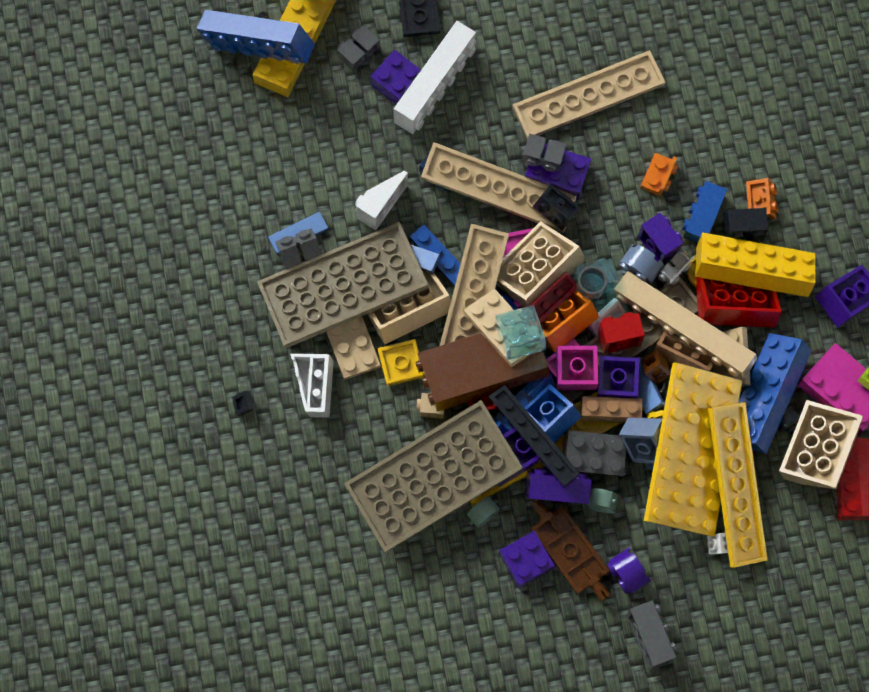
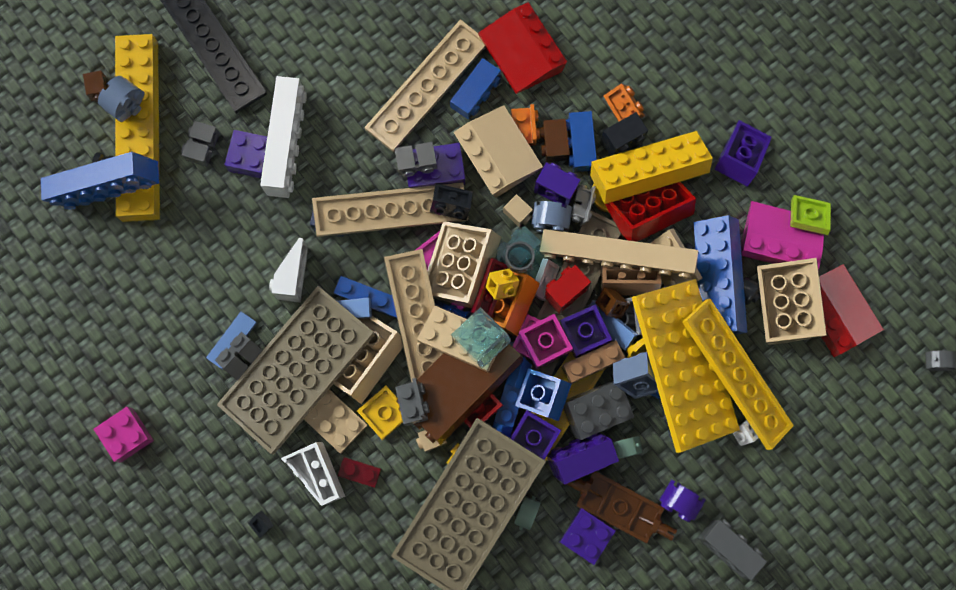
camera: 25 degrees left, 5 degrees up
black plate [489,385,580,488] -> none
none -> dark pink brick [94,407,154,463]
none -> dark red plate [338,457,381,488]
none -> dark grey bracket [395,378,430,426]
none -> blue brick [450,58,502,120]
none -> tan slope [454,105,543,198]
none -> red slope [478,2,567,94]
none -> yellow brick [486,268,519,300]
none -> tan brick [503,194,533,227]
none -> reddish brown brick [539,119,570,162]

